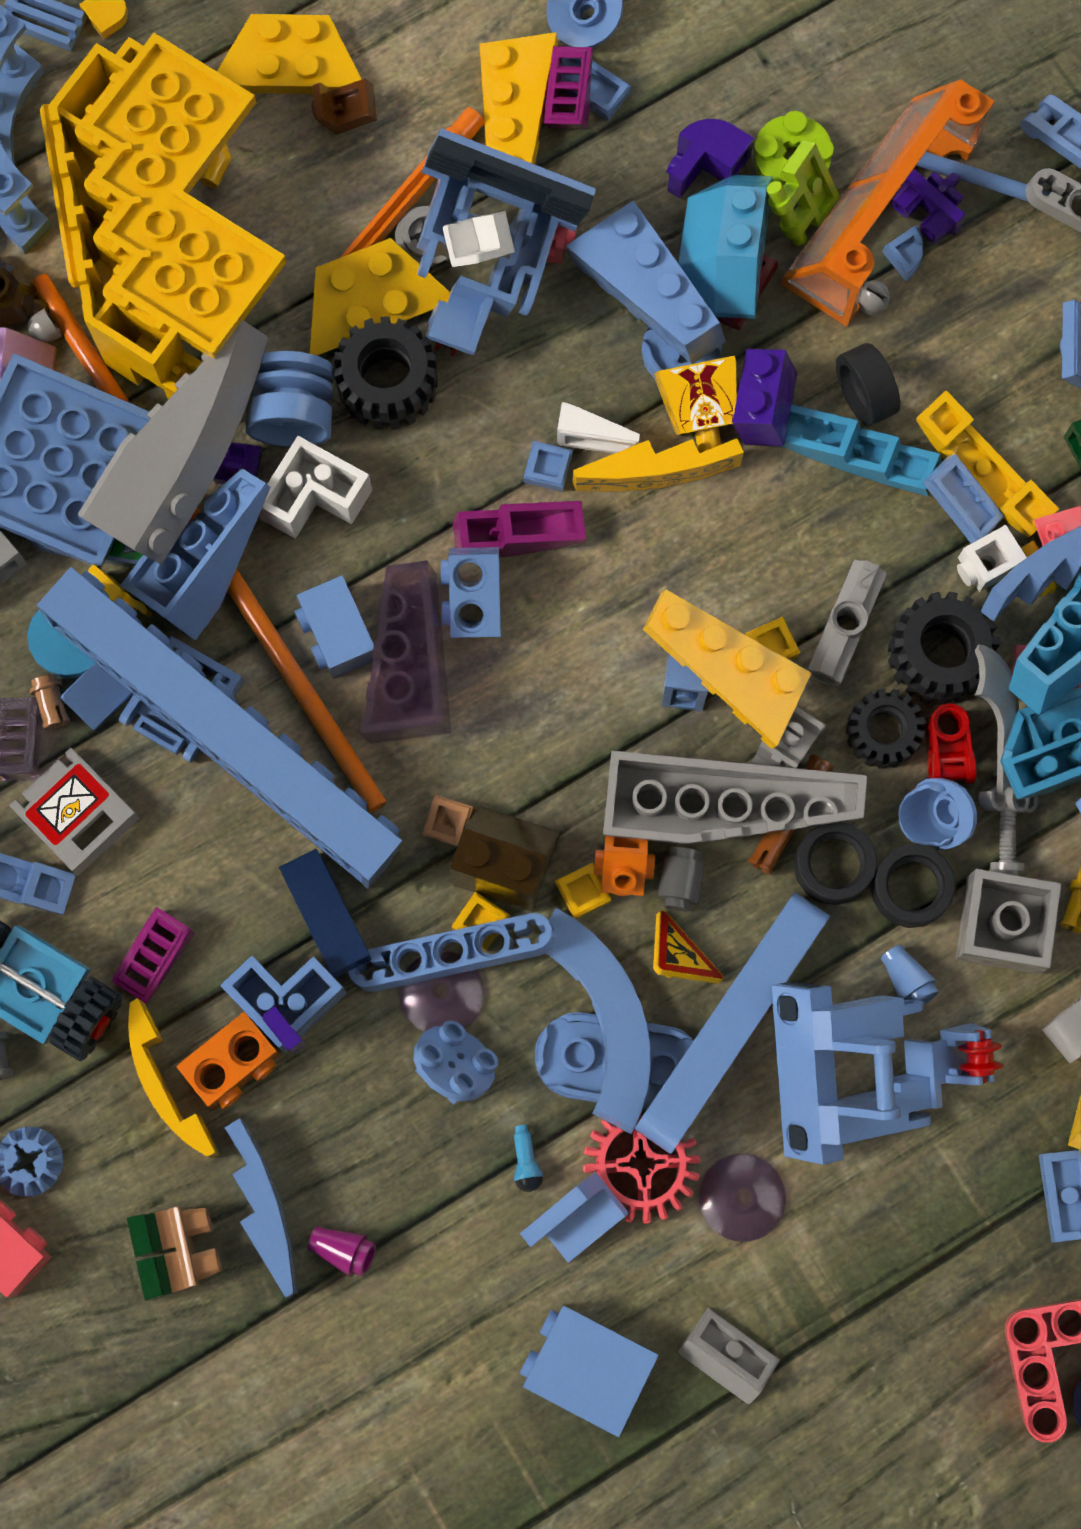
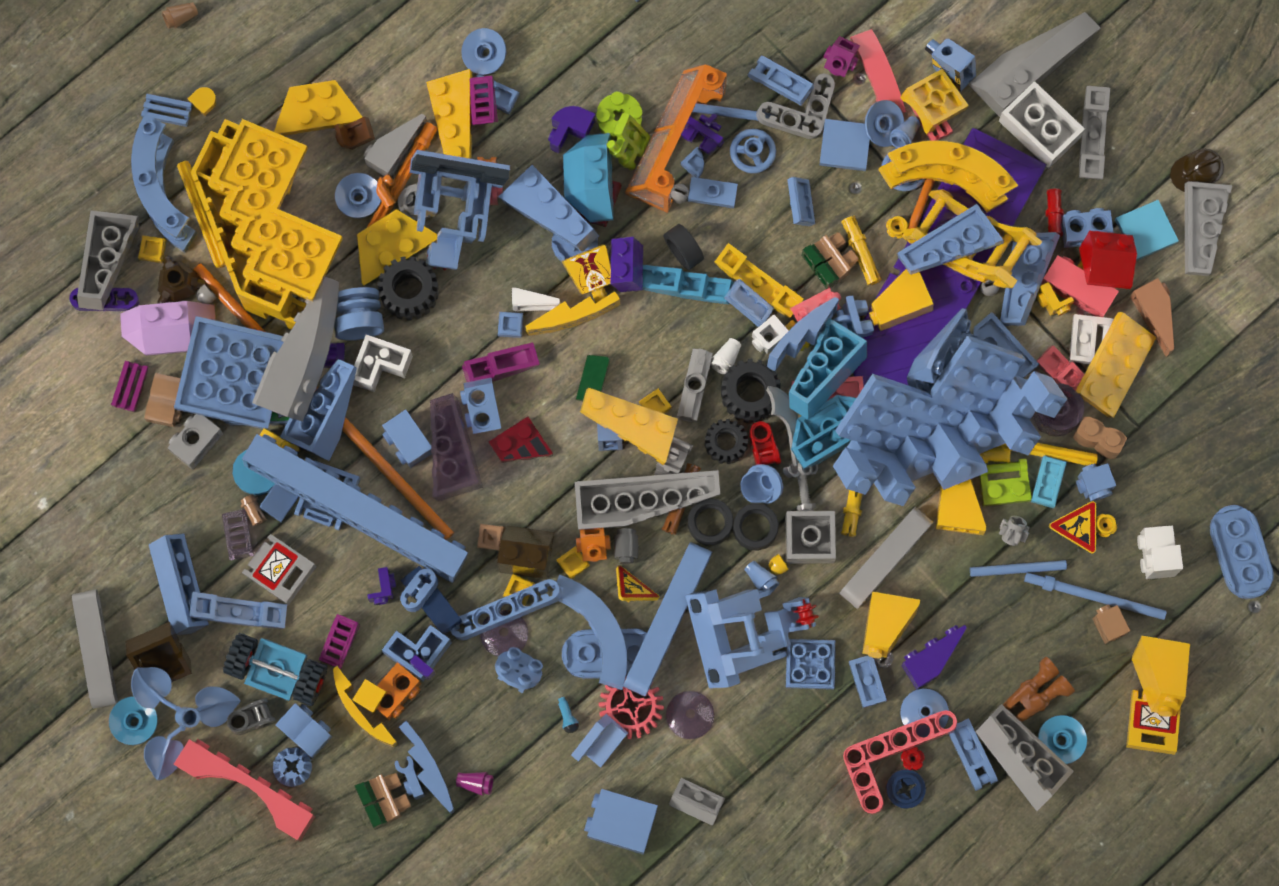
camera: 10 degrees left, 0 degrees up
white panel [443,211,515,267] -> none
none -> medium blue brick [276,703,332,759]
none -> medium blue dish [335,173,381,219]
none -> yellow tile [352,679,387,713]
none -> light grey slope [364,114,427,177]
none -> dark purple bracket [367,567,396,605]
none -> orange arm [376,174,396,209]
none -> medium blue plate [395,756,425,800]
none -> medium blue beam [400,569,438,612]
none -> dark red wing [488,416,553,463]
none -> dark green slope [576,355,610,402]
none -> medium blue plate [688,177,738,208]
none -> white cone [711,338,741,374]
none -> medium blue piece [730,129,776,173]
none -> yellow hinge [768,554,789,575]
none -> medium blue tile [786,639,835,689]

